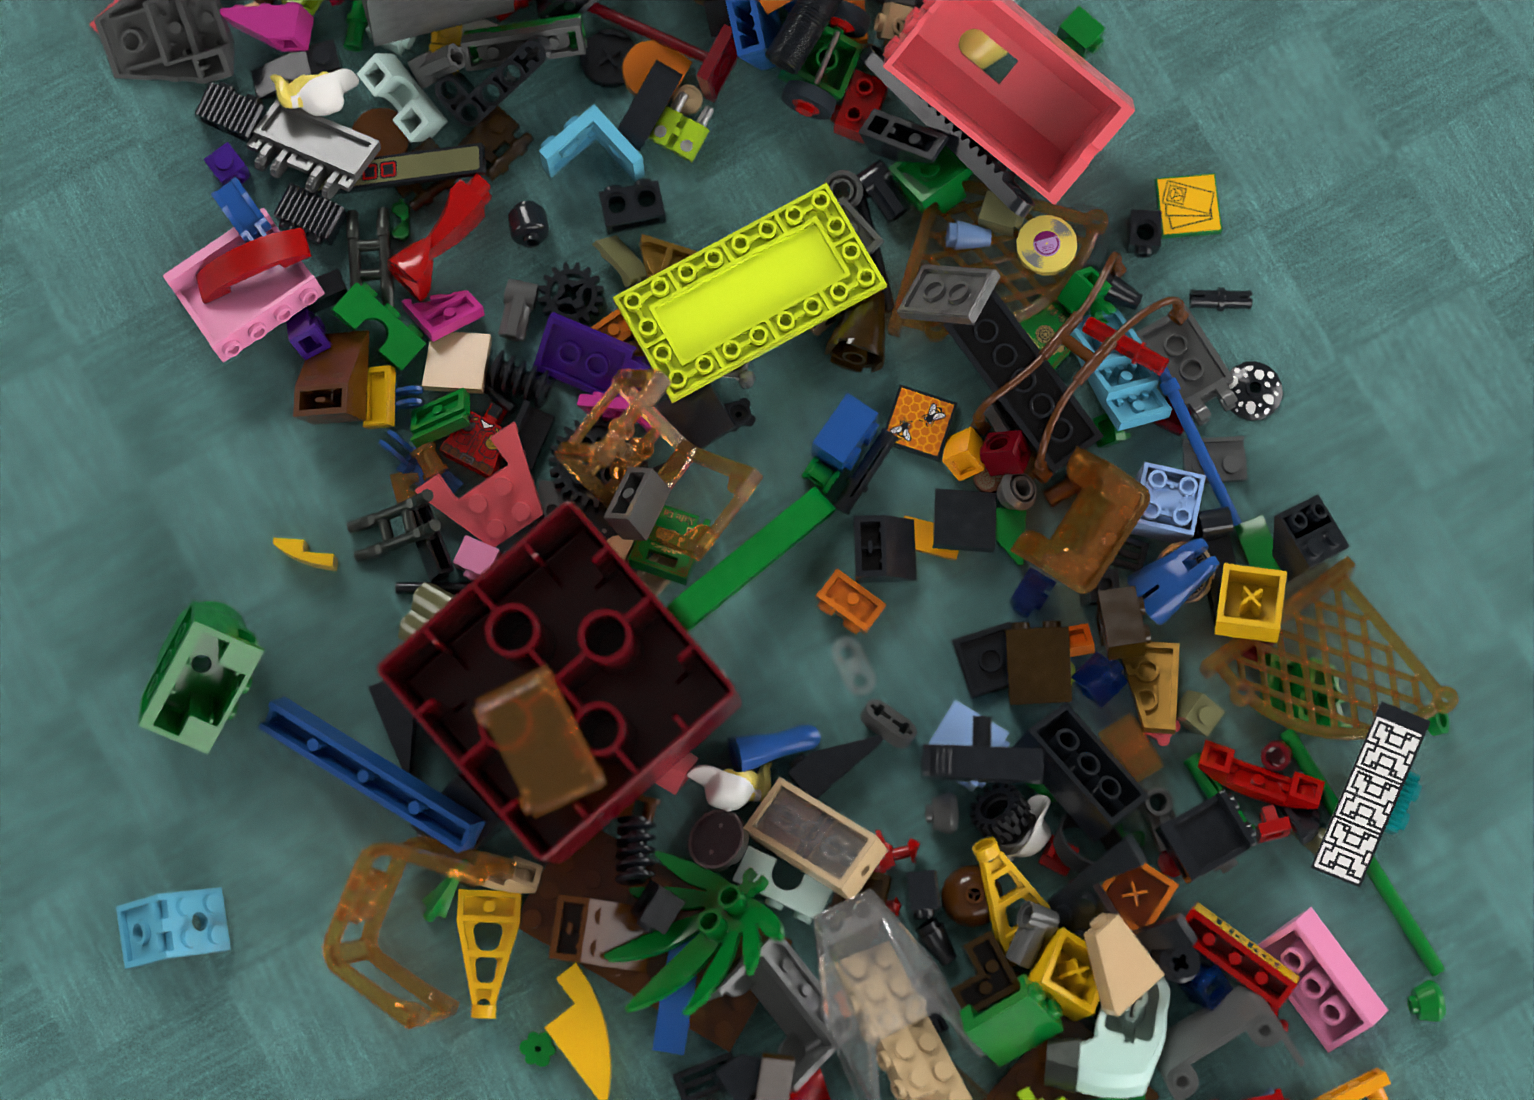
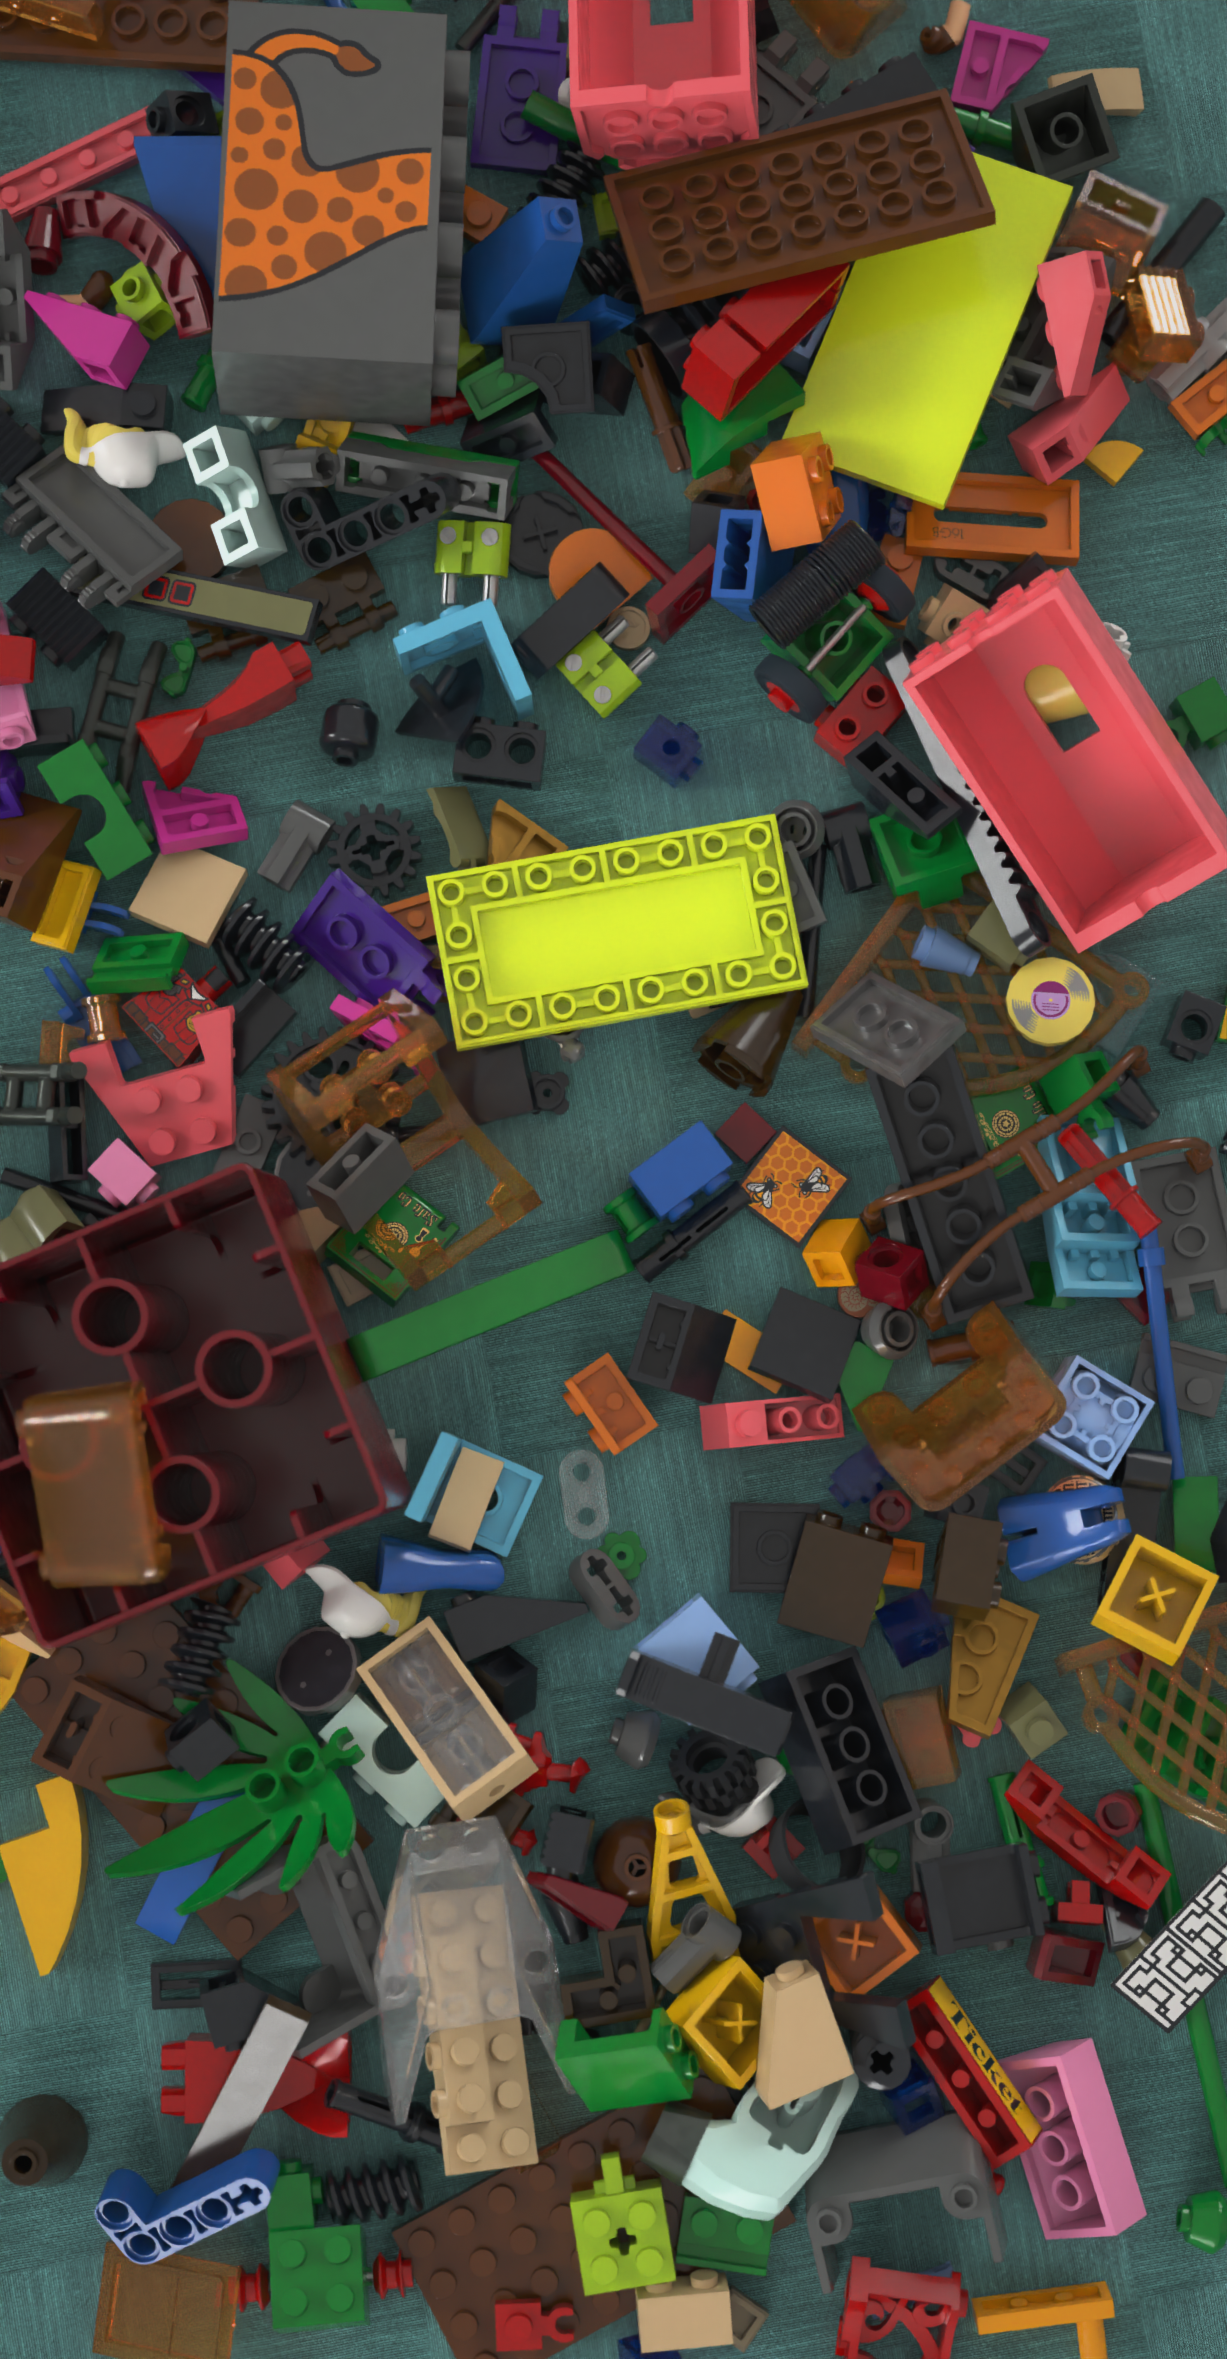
camera: 20 degrees right, 5 degrees up
none -> black shield [395,658,484,744]
none -> medium azure bracket [404,1431,544,1557]
none -> tan slope [428,1447,505,1553]
none -> lime piece [434,520,512,607]
none -> black panel [474,1645,538,1725]
none -> dark red slope [525,1871,629,1932]
none -> green plant [597,1531,647,1580]
none -> clear blue brick [633,714,703,788]
none -> coral slope [699,1393,845,1451]
none -> dark red tile [714,1102,777,1165]
none -> dark red tile [869,1490,911,1532]
none -> dark red slope [1026,1925,1105,1987]

